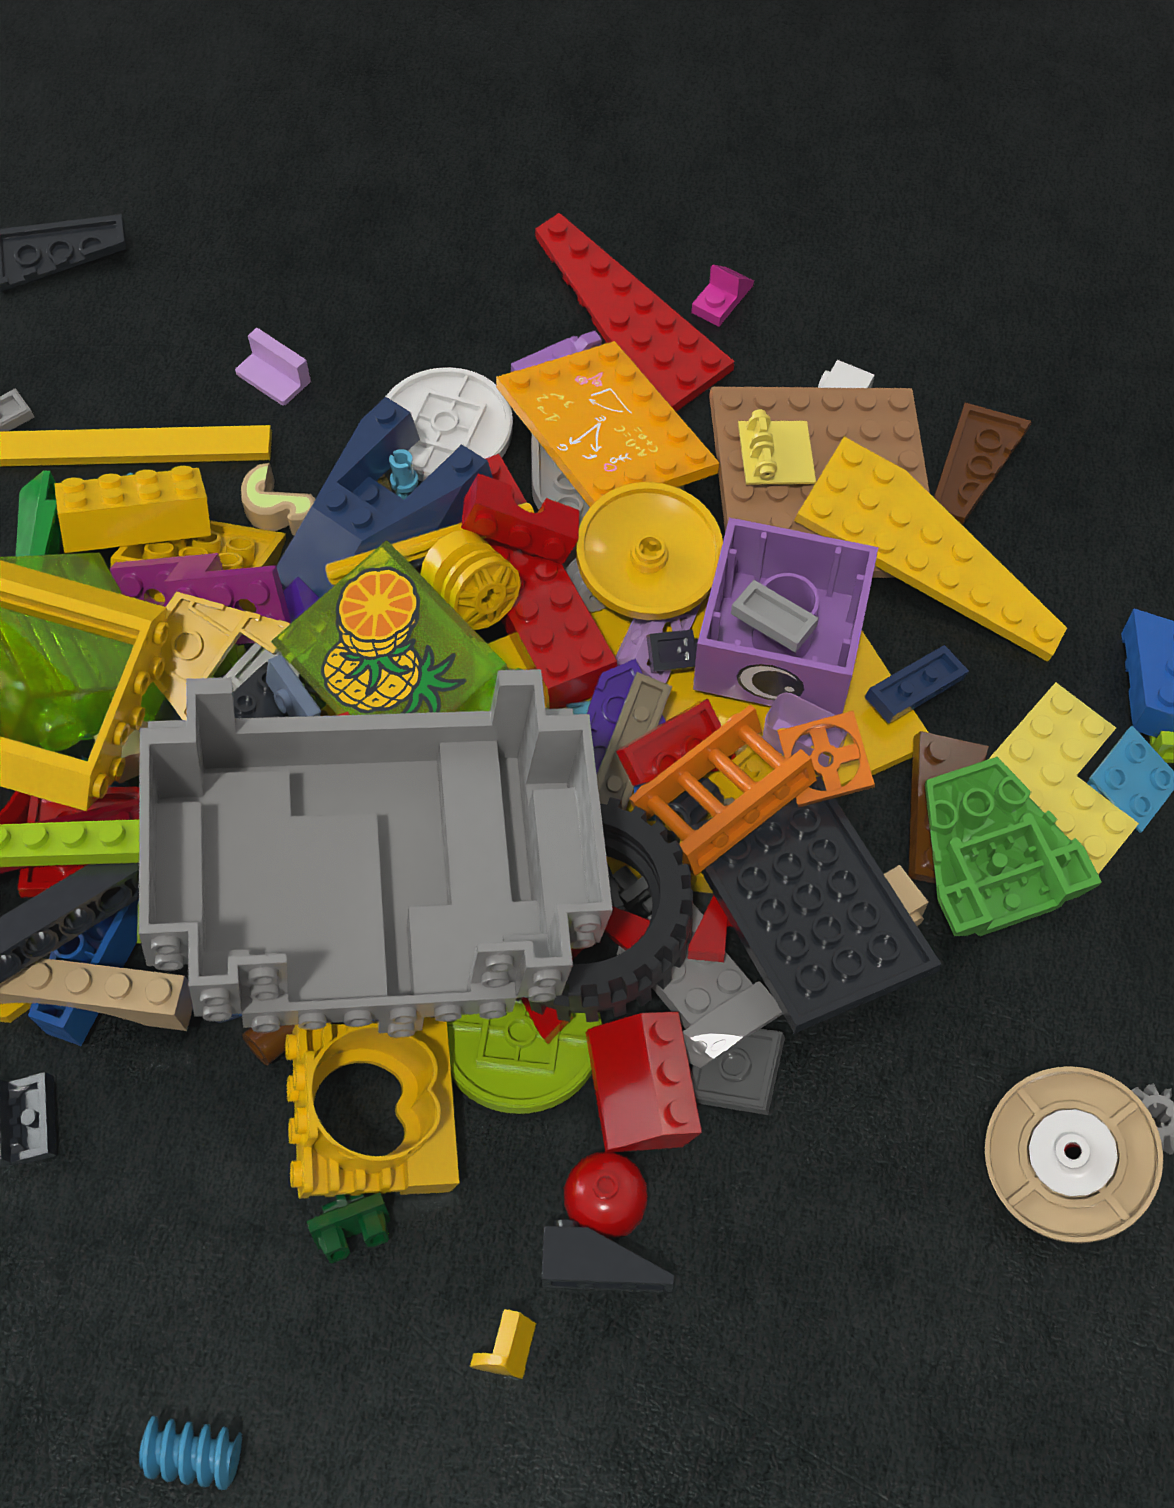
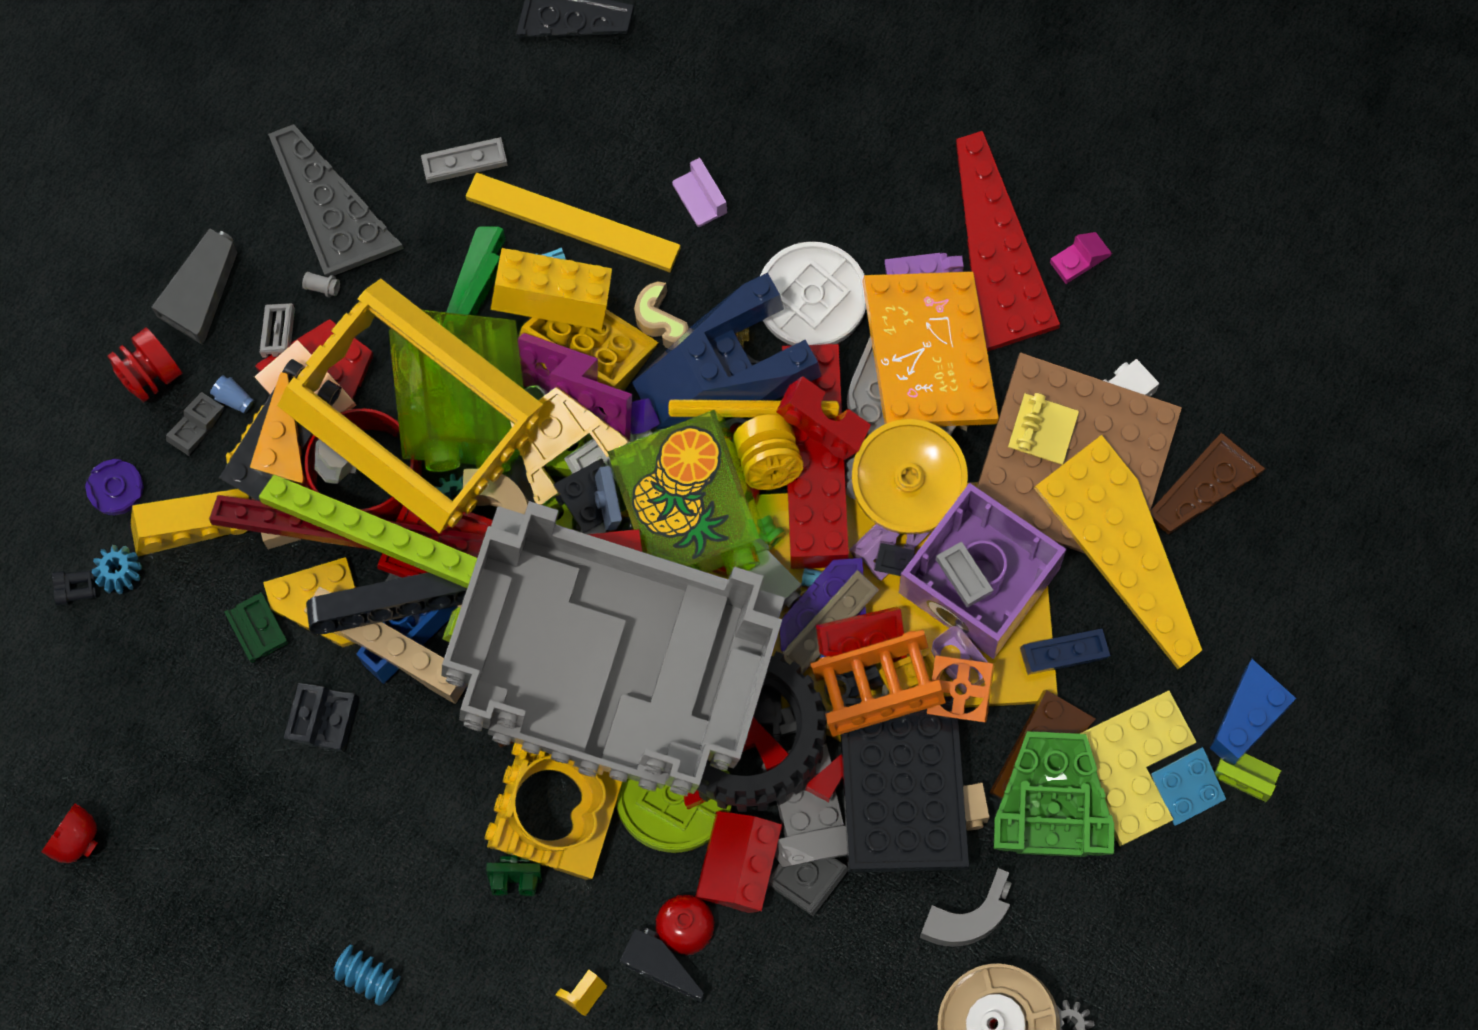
camera: 25 degrees right, 10 degrees up
medium azure pin [389,449,418,499] -> none
none -> light grey arch [920,868,1011,947]

